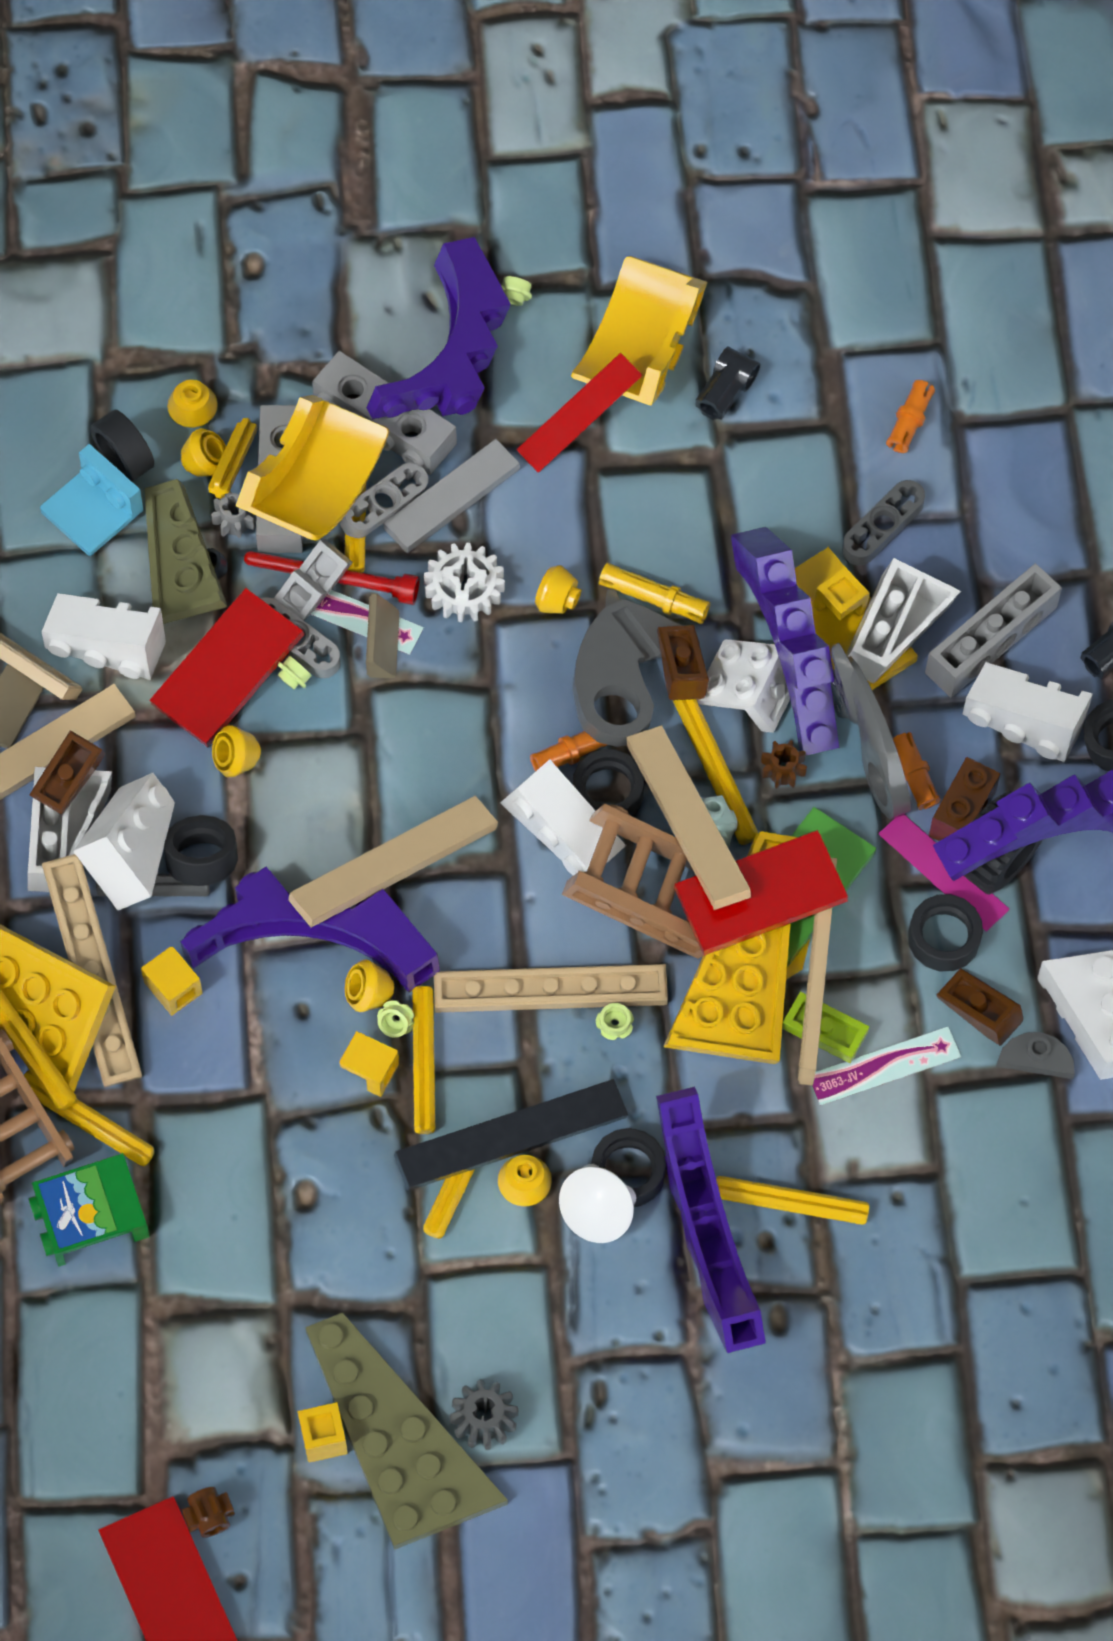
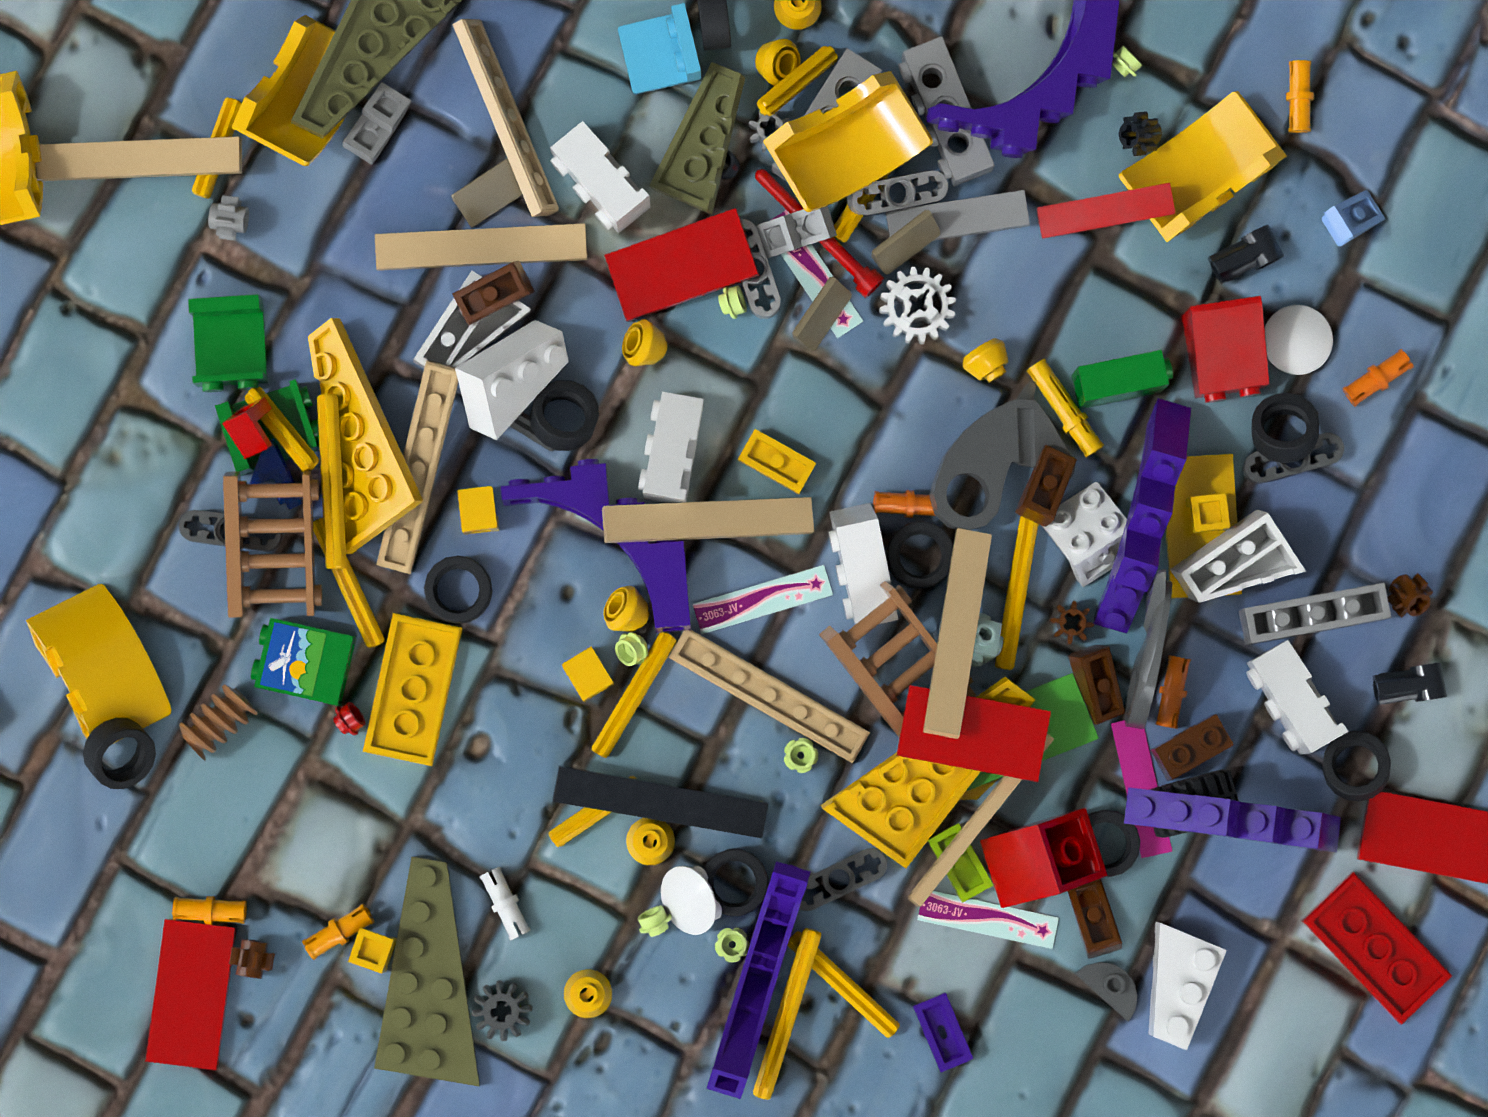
camera: 30 degrees right, 20 degrees up
none -> light orange pin [172,896,247,925]
none -> medium nougat piece [179,684,259,761]
none -> light orange pin [302,903,375,960]
none -> red plate [333,702,366,736]
none -> yellow tile [363,613,463,766]
none -> black tyre [424,555,493,624]
none -> white pin [479,867,531,941]
none -> yellow cone [564,969,612,1018]
none -> yellowish green plate [637,906,672,937]
none -> white wedge [638,392,704,503]
none -> sticker [693,565,833,634]
none -> yellowish green plate [715,927,750,963]
none -> yellow plate [738,429,816,495]
none -> yellow axle [753,928,822,1100]
none -> dark grey beam [799,848,887,911]
none -> dark tan slope [871,210,941,275]
none -> dark purple piece [912,992,973,1073]
none -> red slope [980,807,1108,908]
none -> reddish brown slope [1068,645,1125,725]
none -> green brick [1071,350,1173,409]
none -> black gear [1118,111,1162,156]
none -> red slope [1182,296,1269,403]
none -> black tyre [1251,393,1319,463]
none -> white dish [1264,305,1333,375]
none -> light orange pin [1286,60,1314,133]
none -> light blue slope [1322,190,1385,246]
none -> reddish brown gear [1387,573,1433,617]

